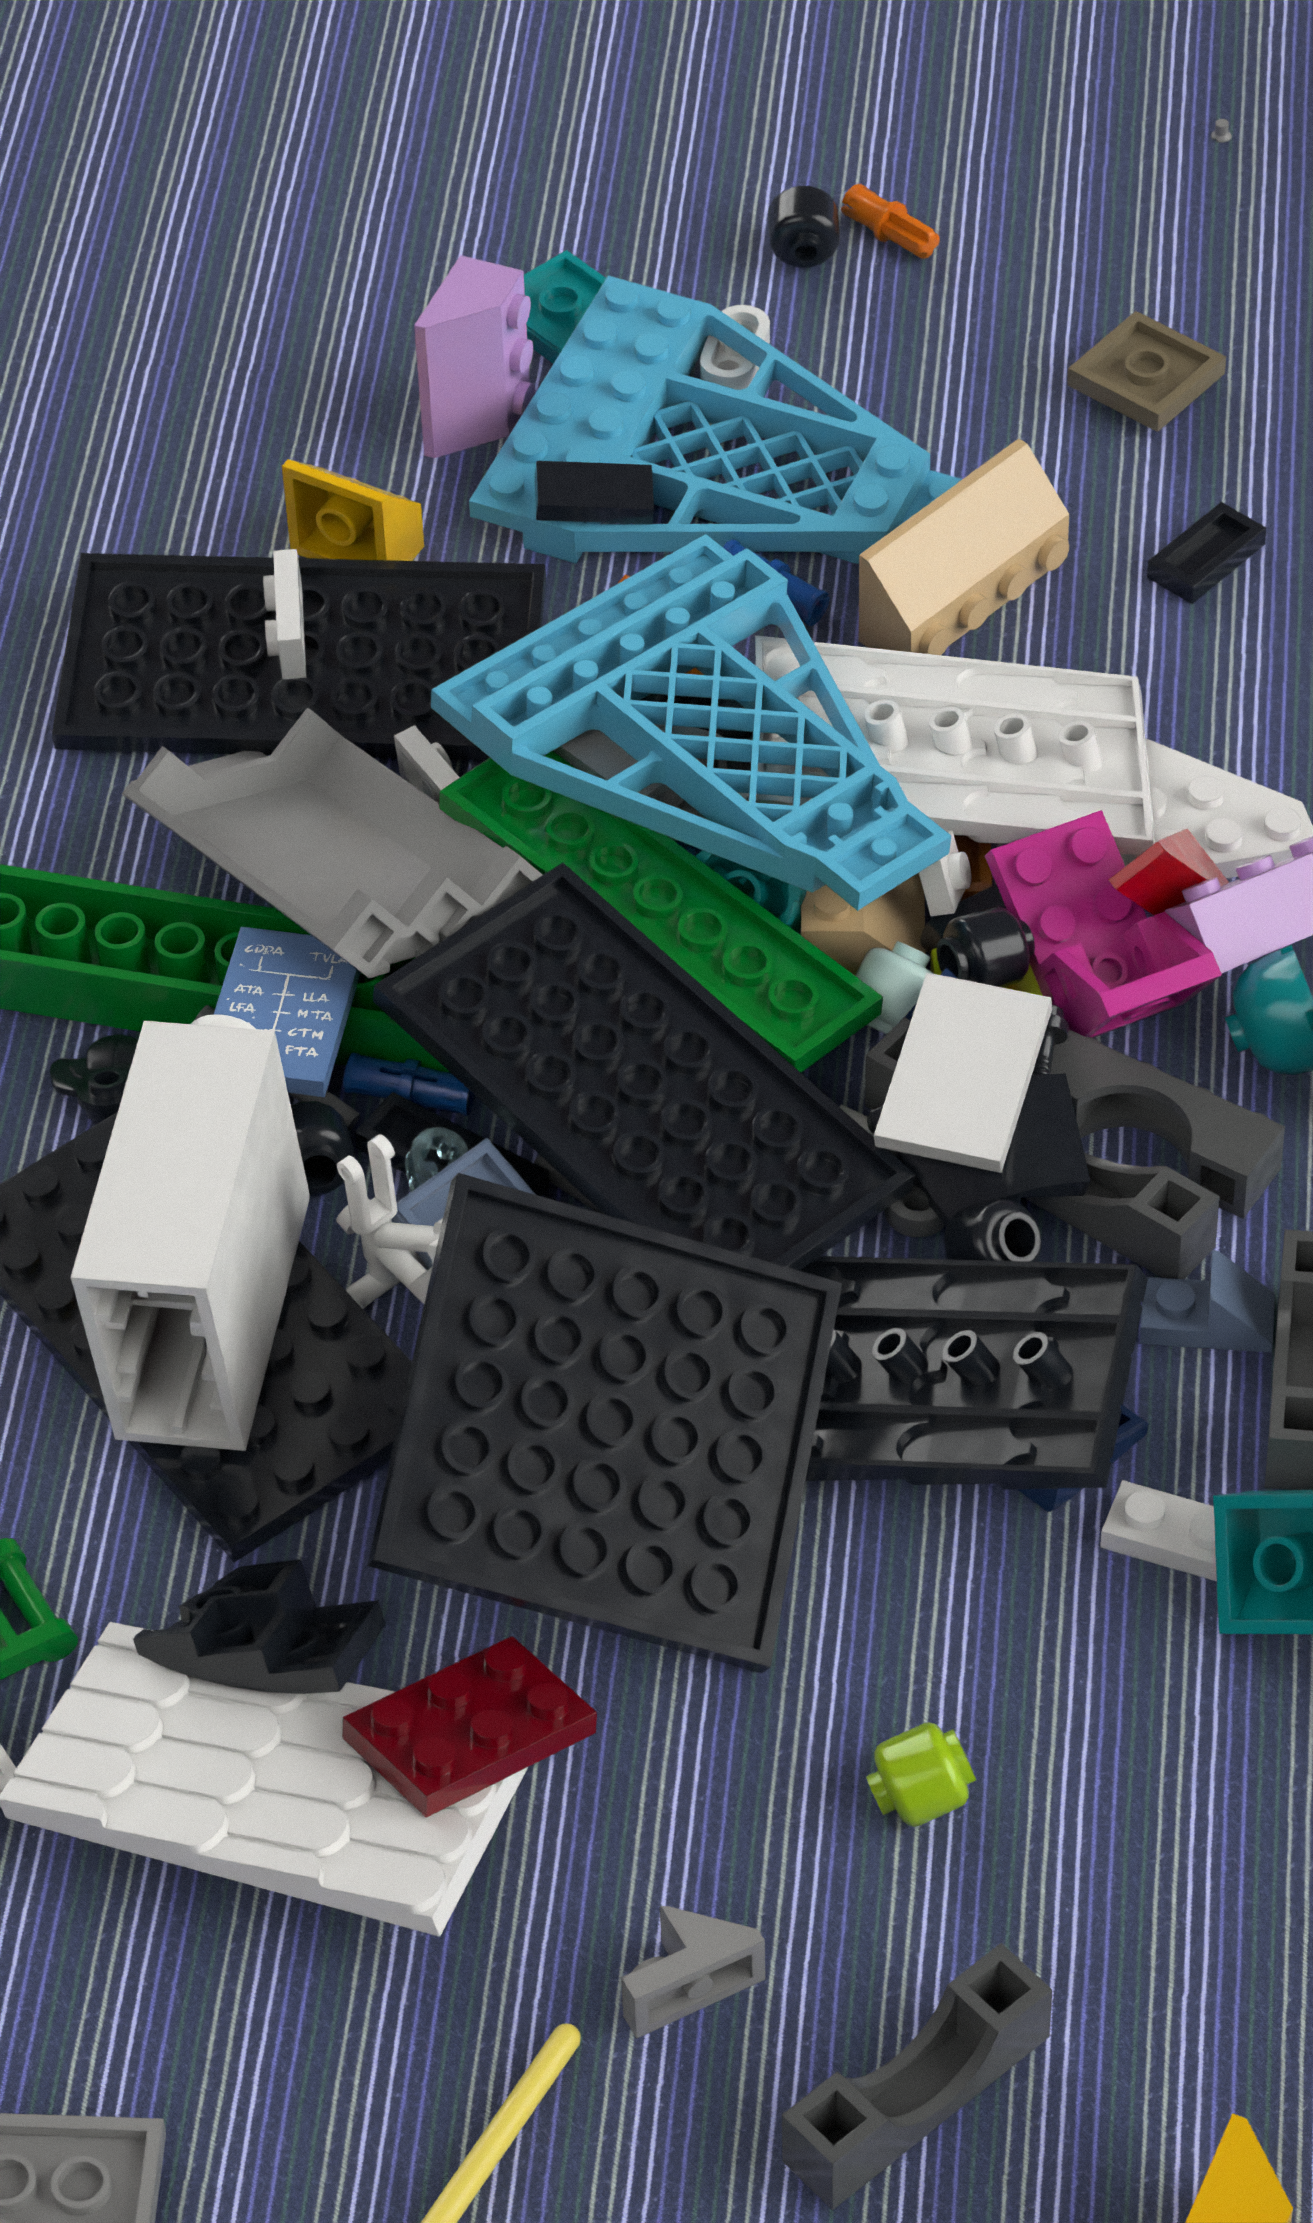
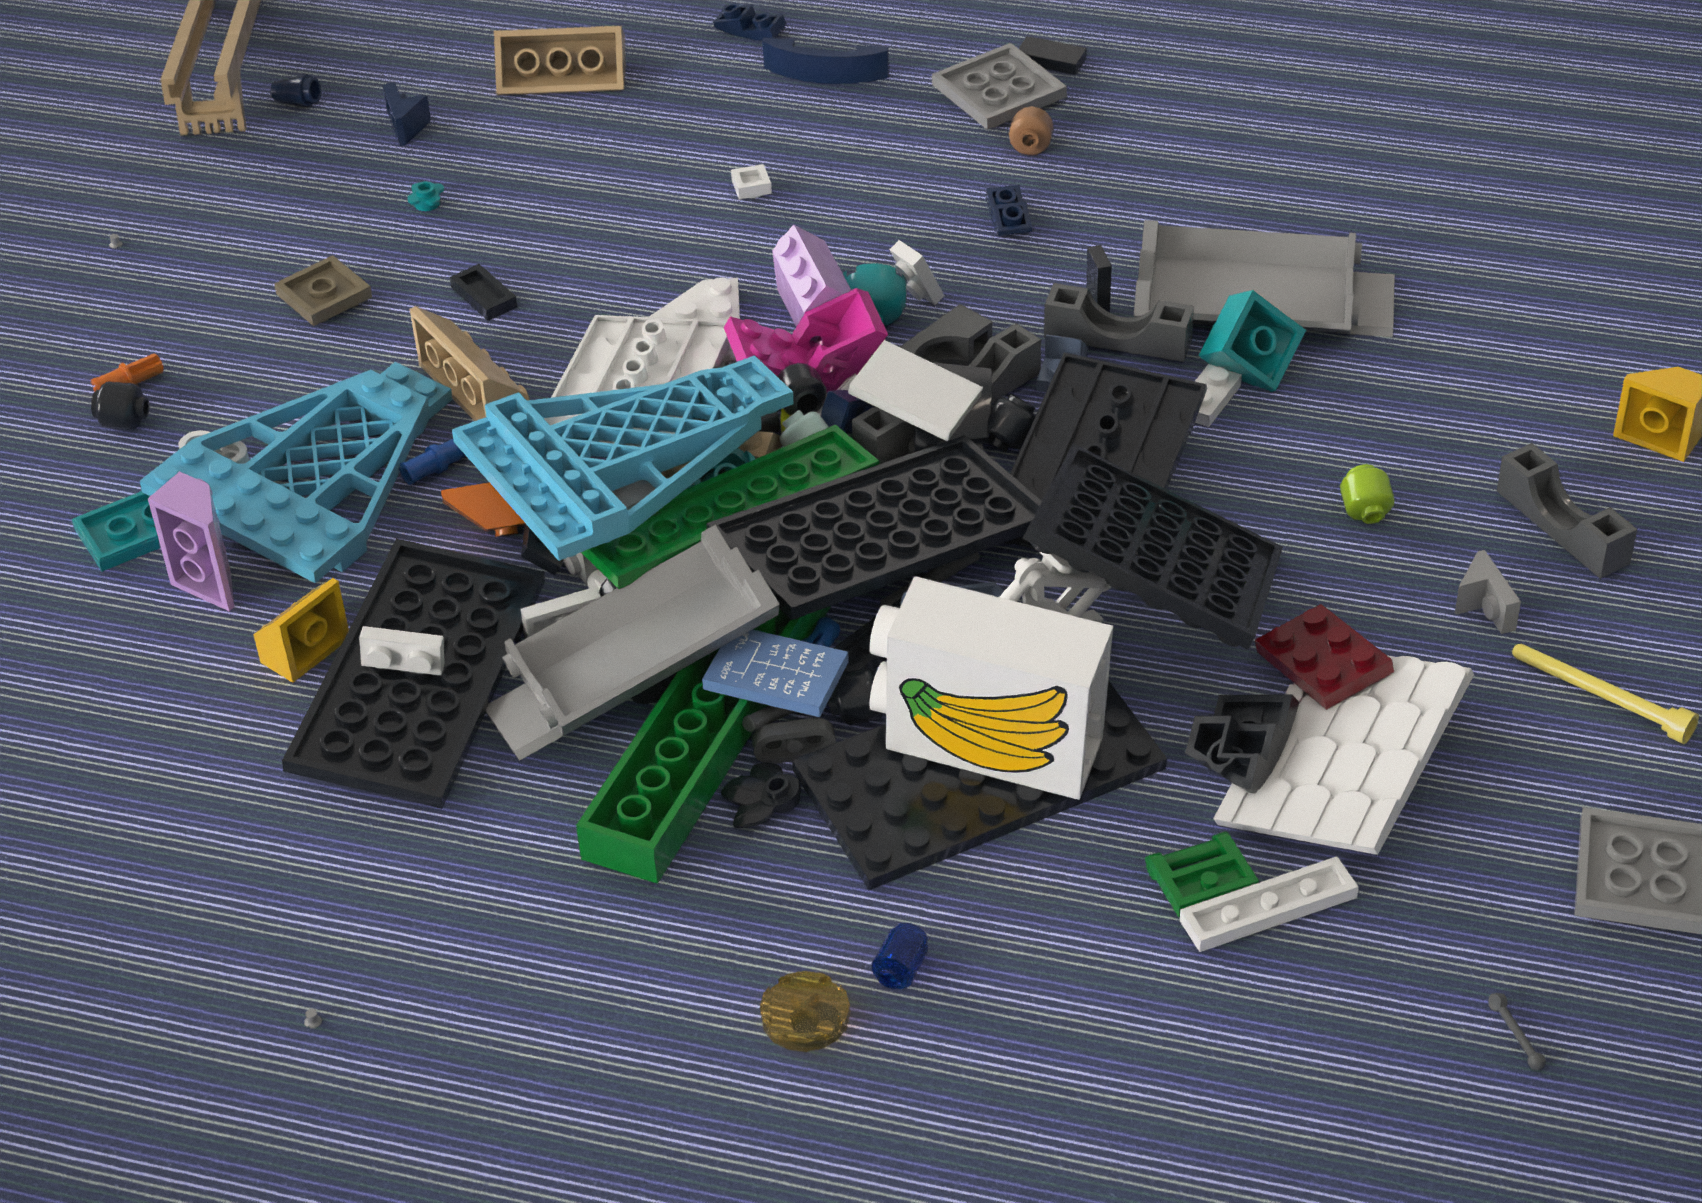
camera: 80 degrees left, 5 degrees down
black tile [535,461,654,524] -> none
red slope [1108,828,1229,916] -> none

